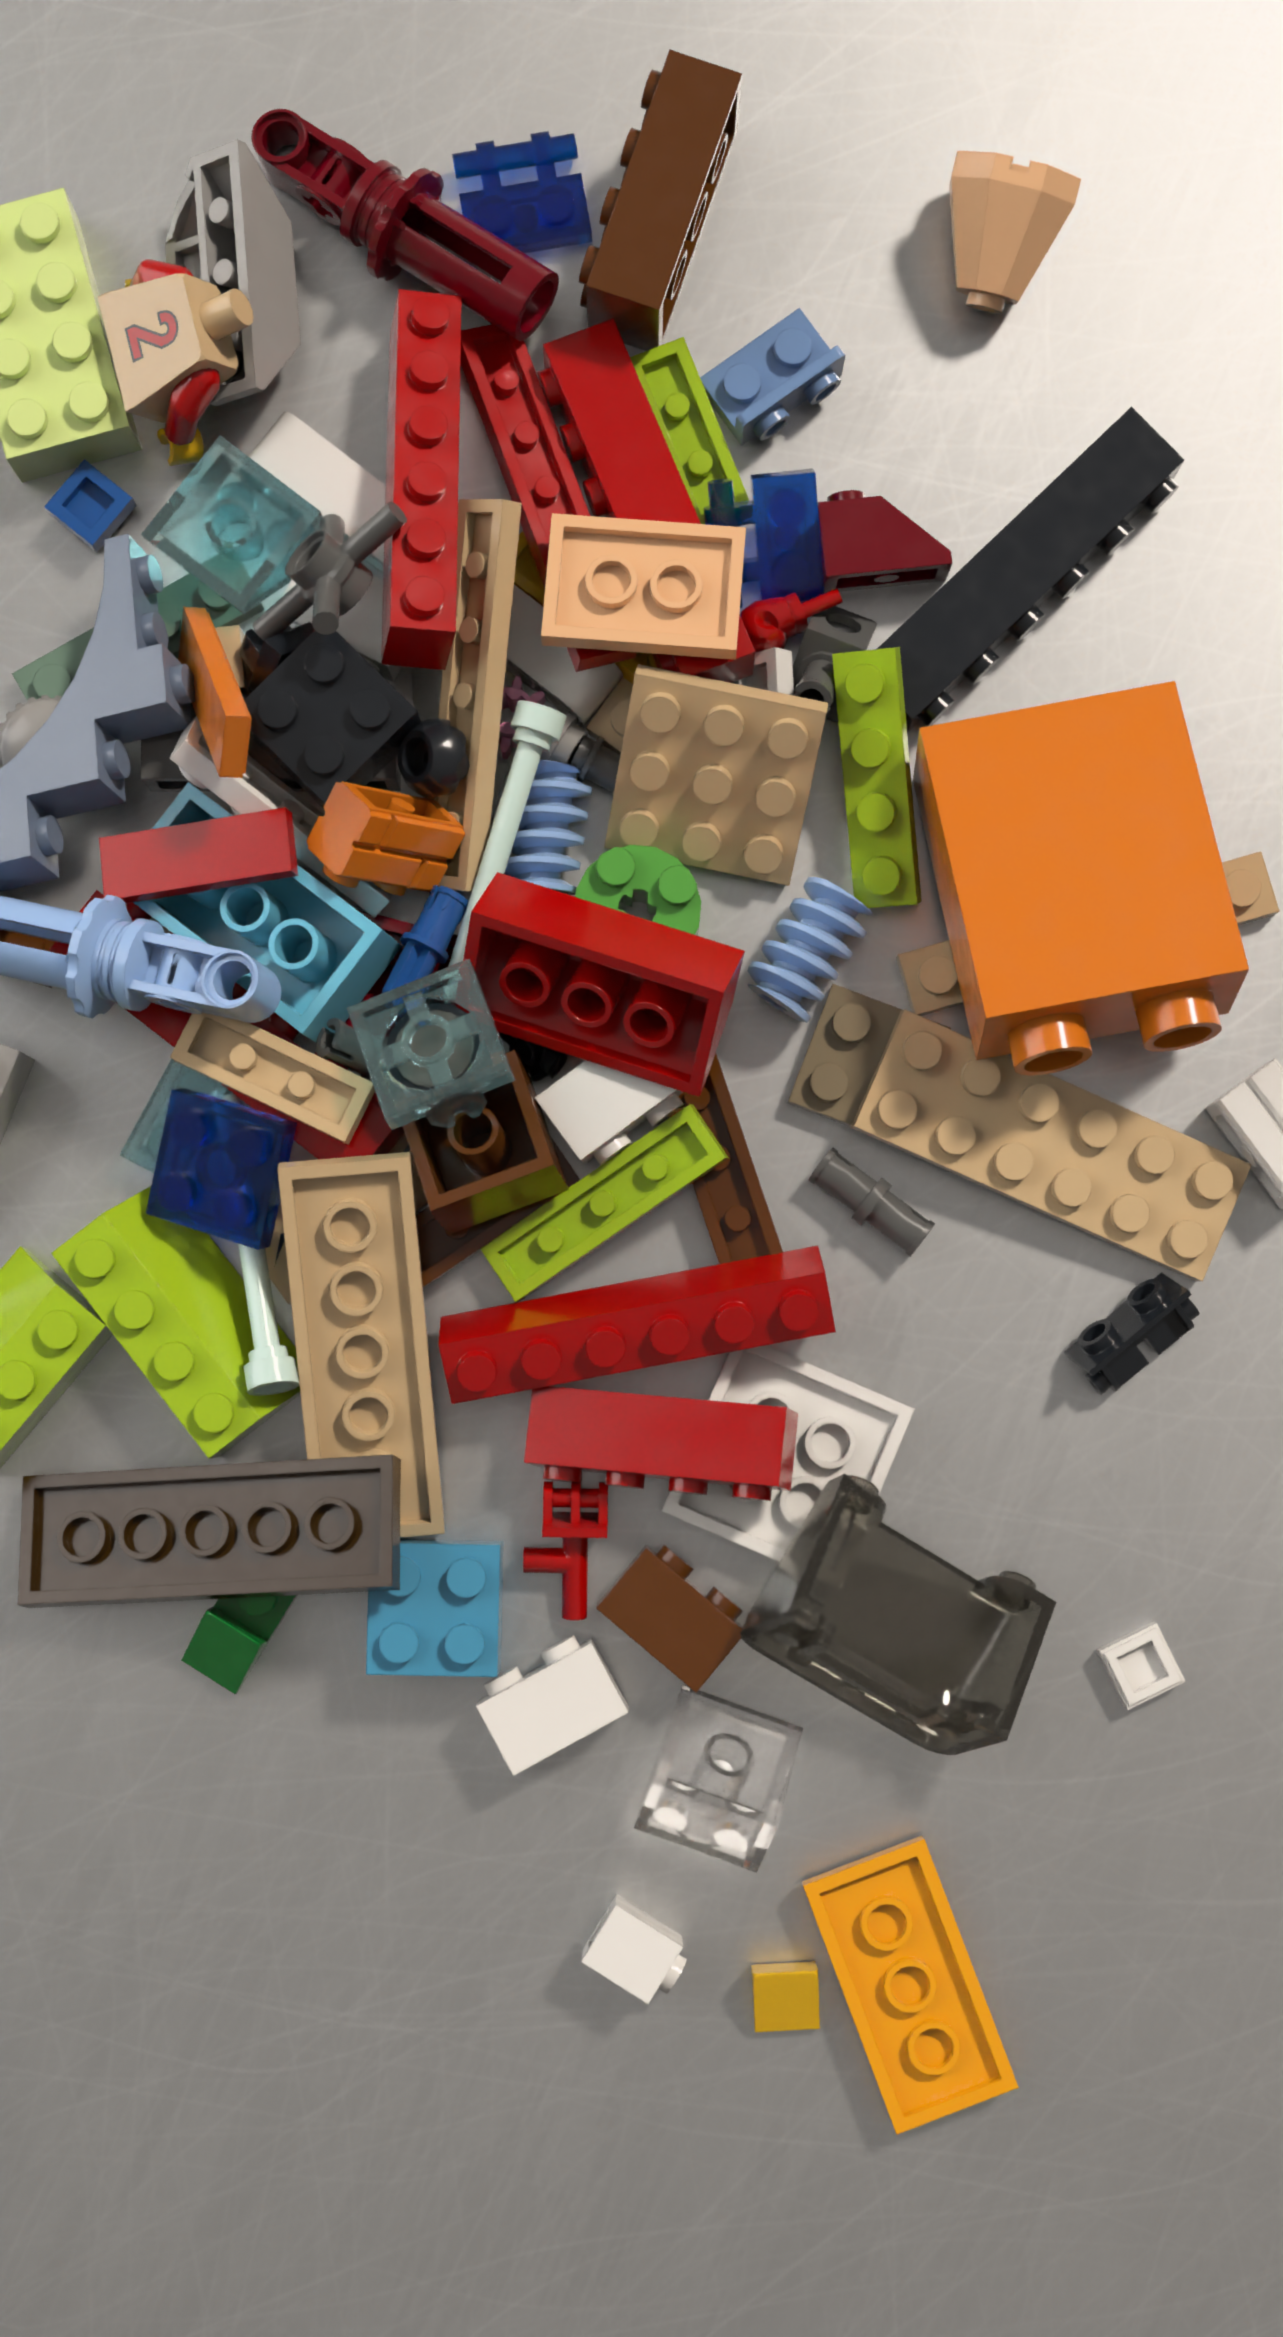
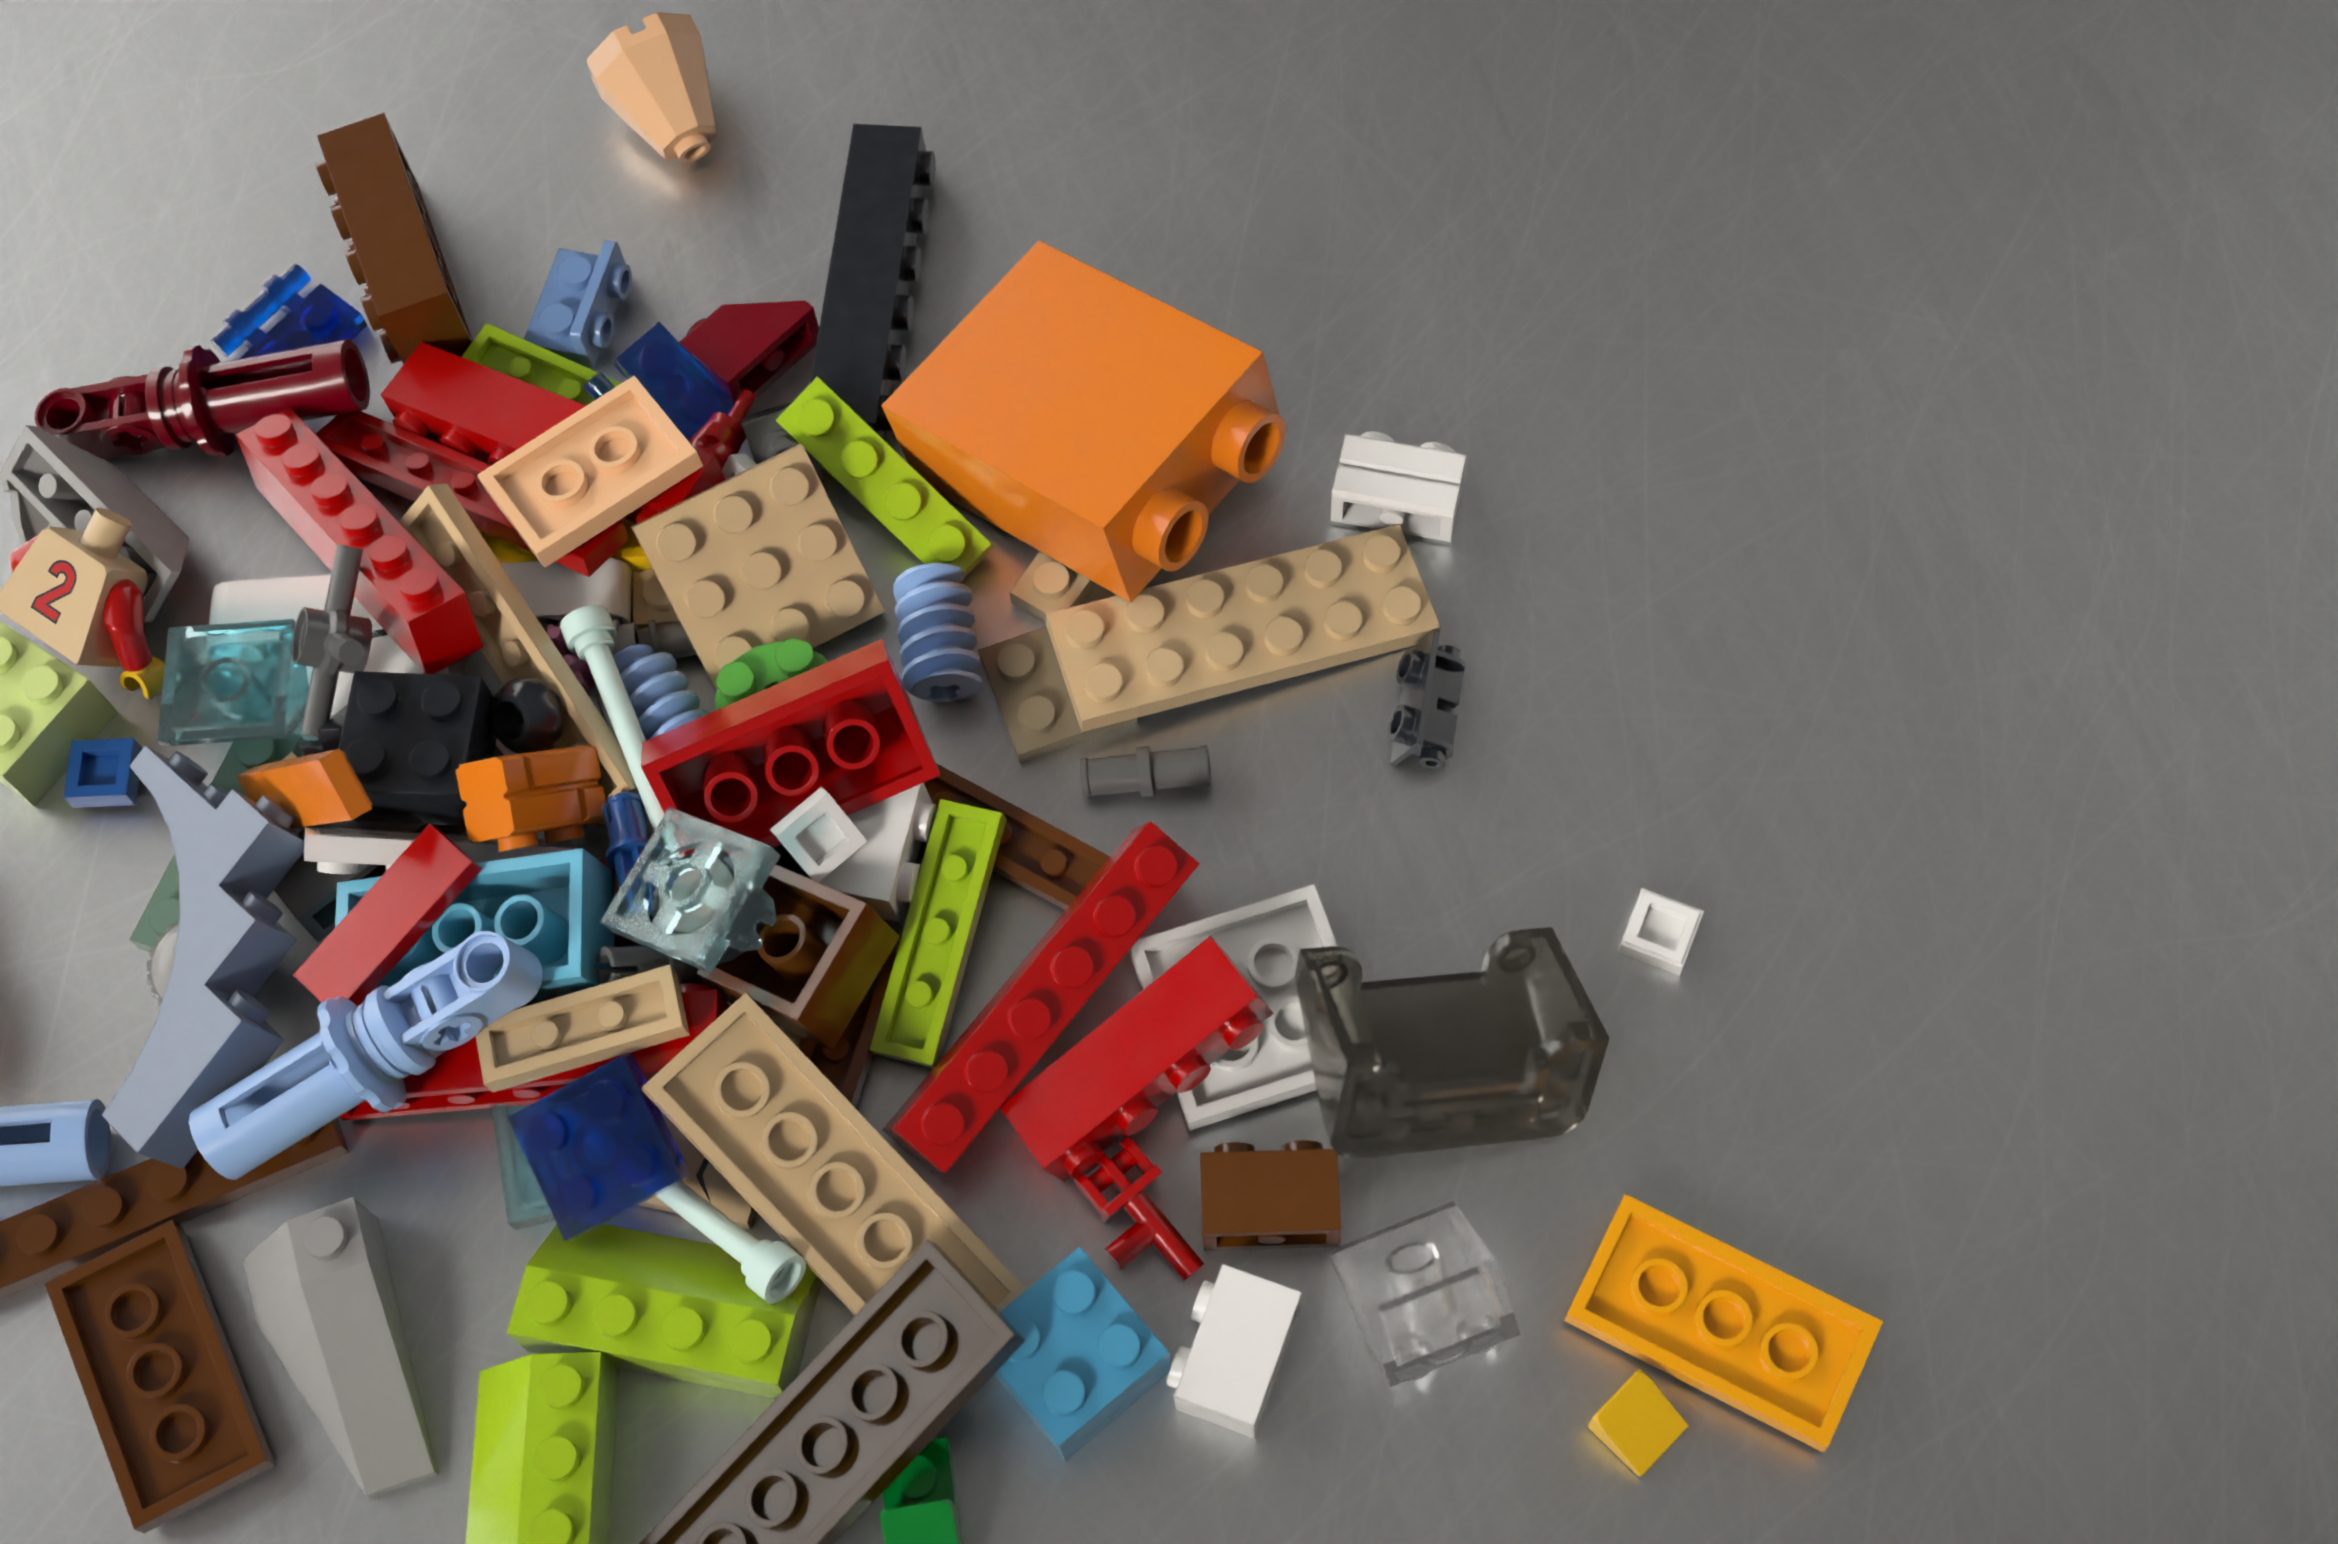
camera: 35 degrees left, 20 degrees down
white brick [581,1894,687,2004] -> none
none -> white plate [770,787,868,883]

